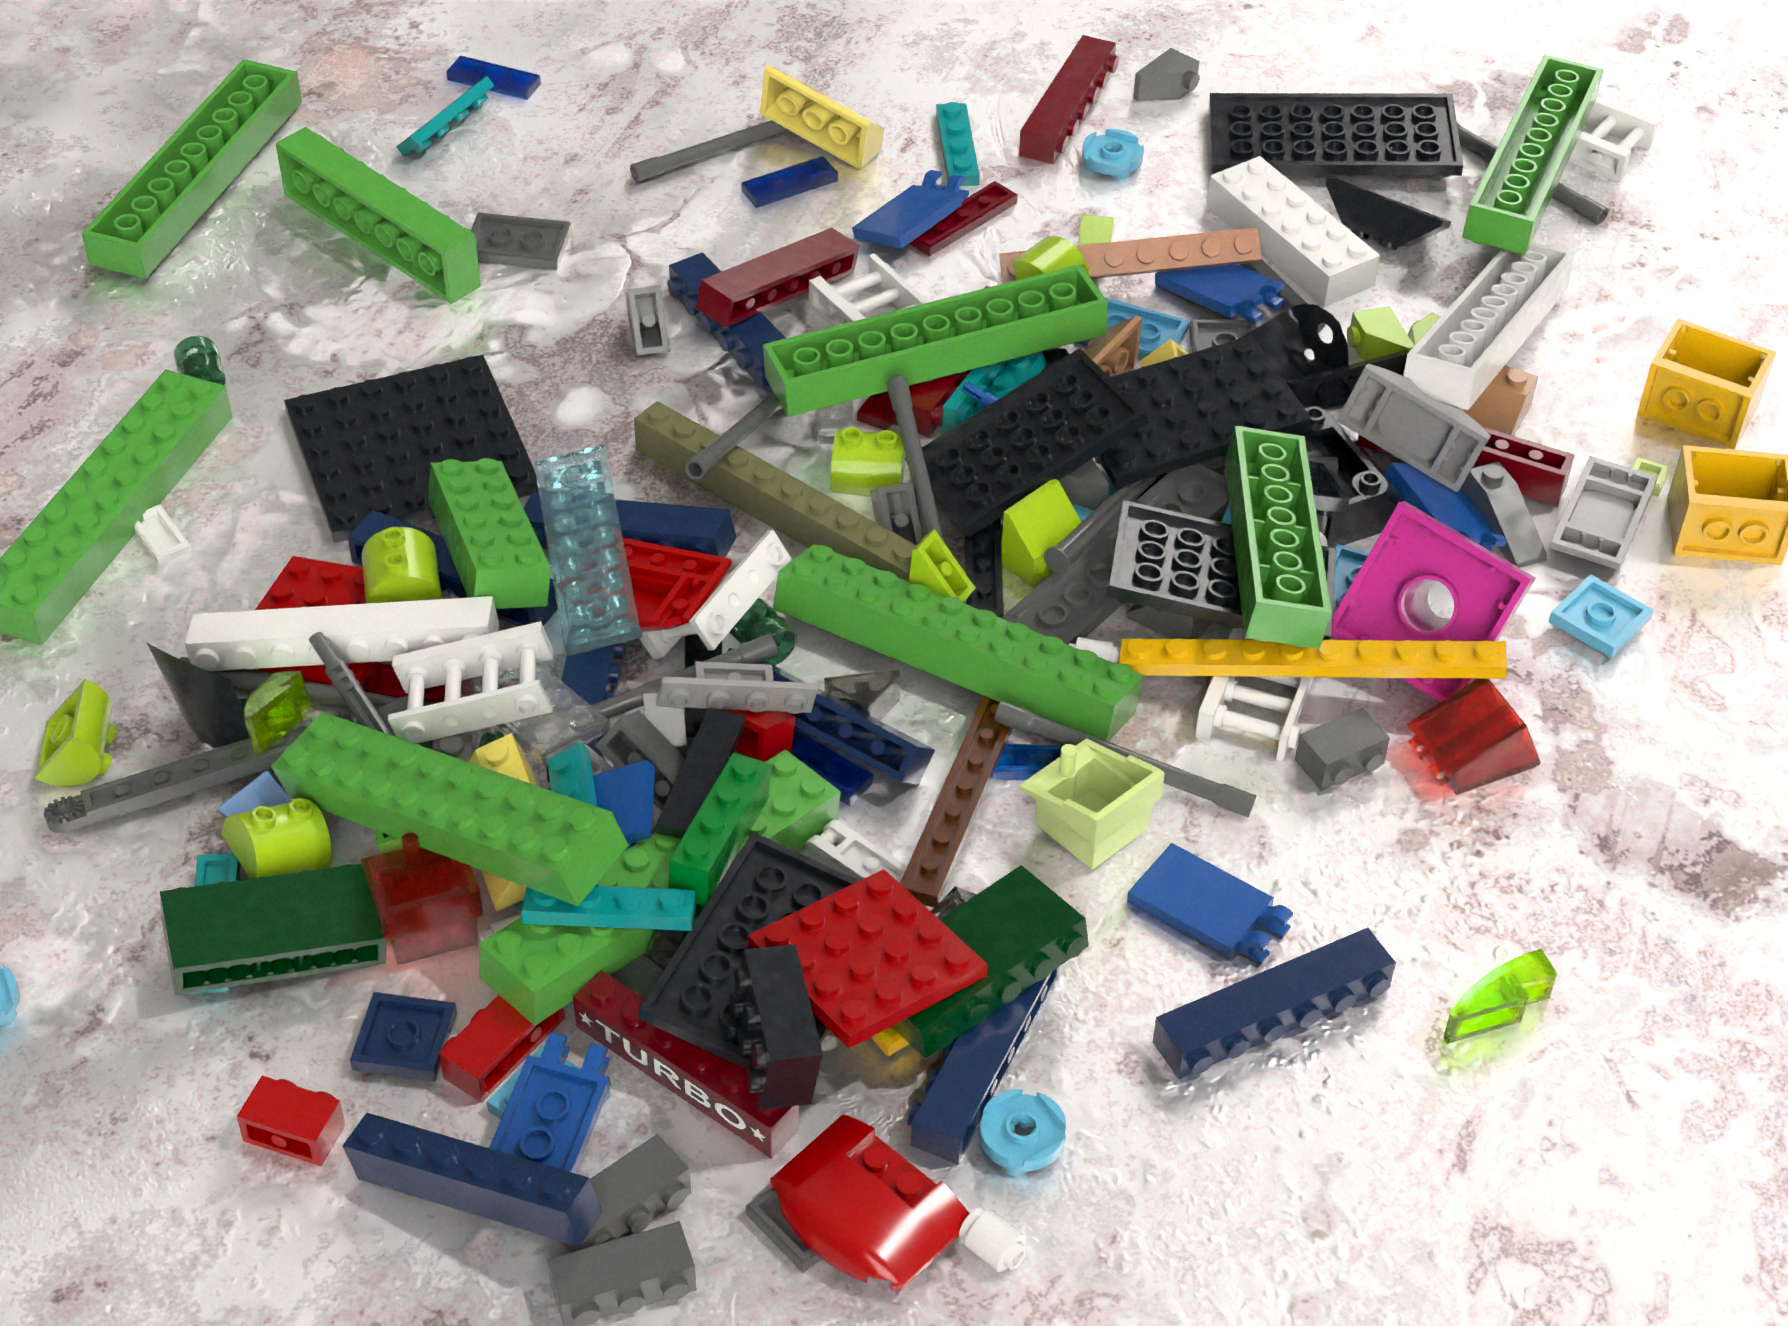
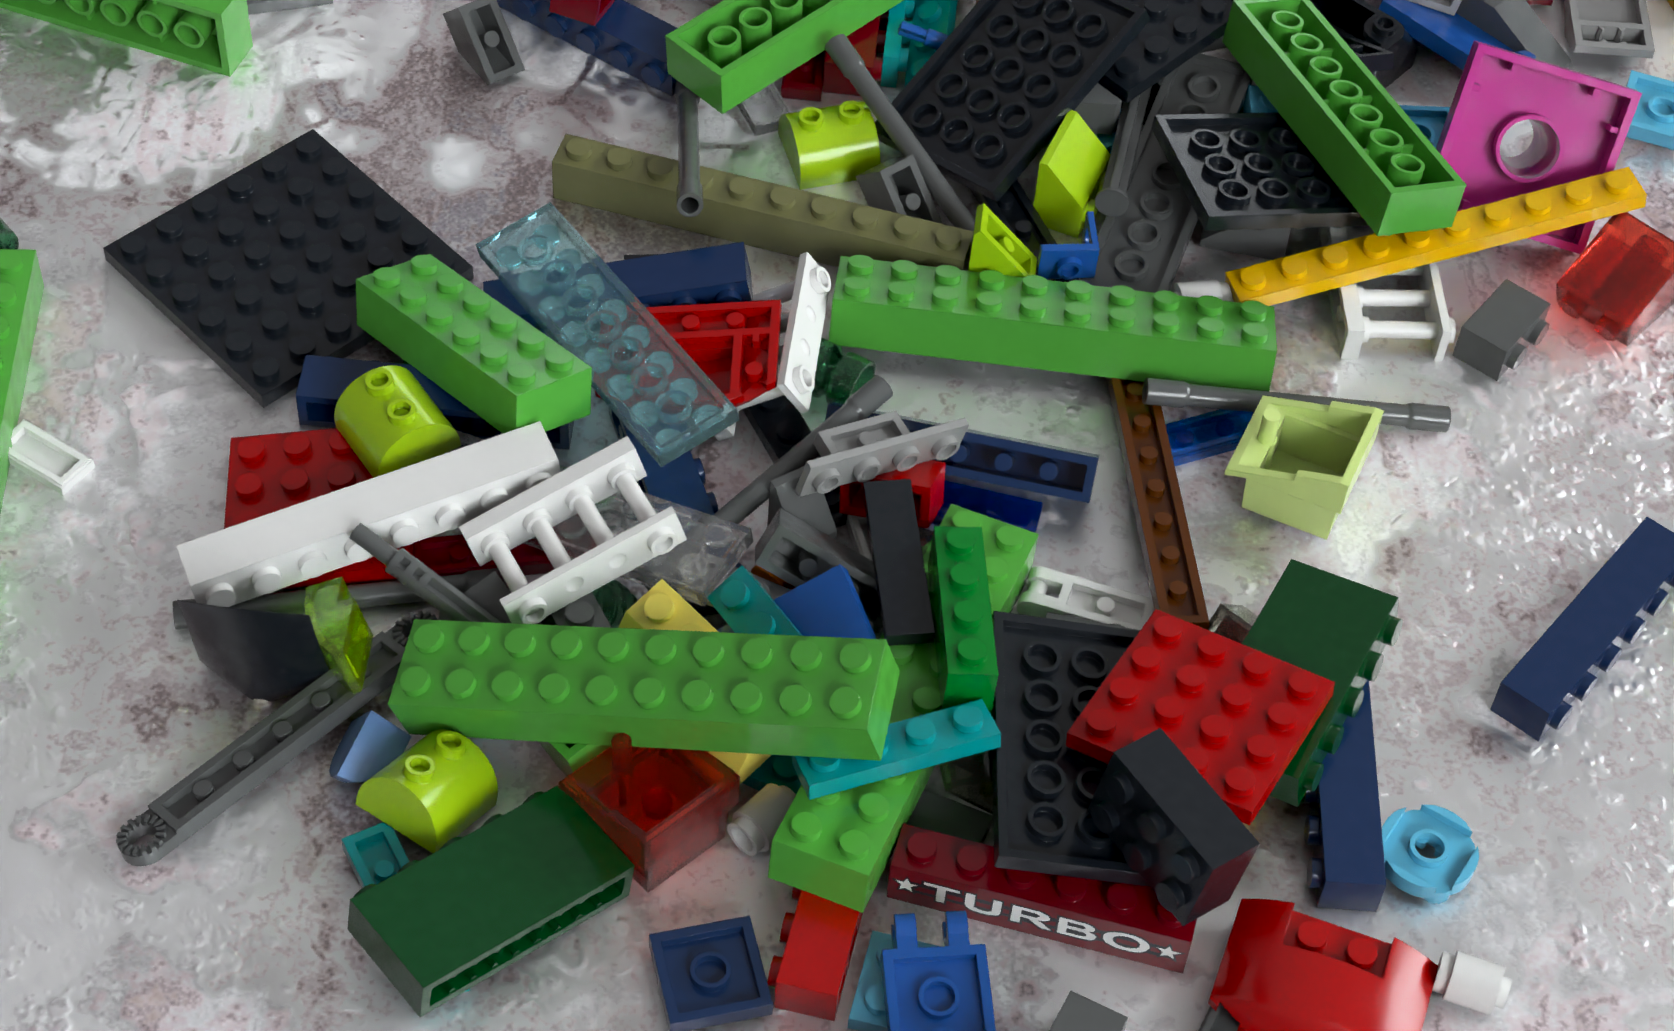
camera: 25 degrees left, 5 degrees up
lime brick [34,679,118,787] -> none
clear smoke slope [824,669,900,720] -> none
blue tile [1127,843,1293,965] -> none
none -> blue bracket [1036,211,1100,280]

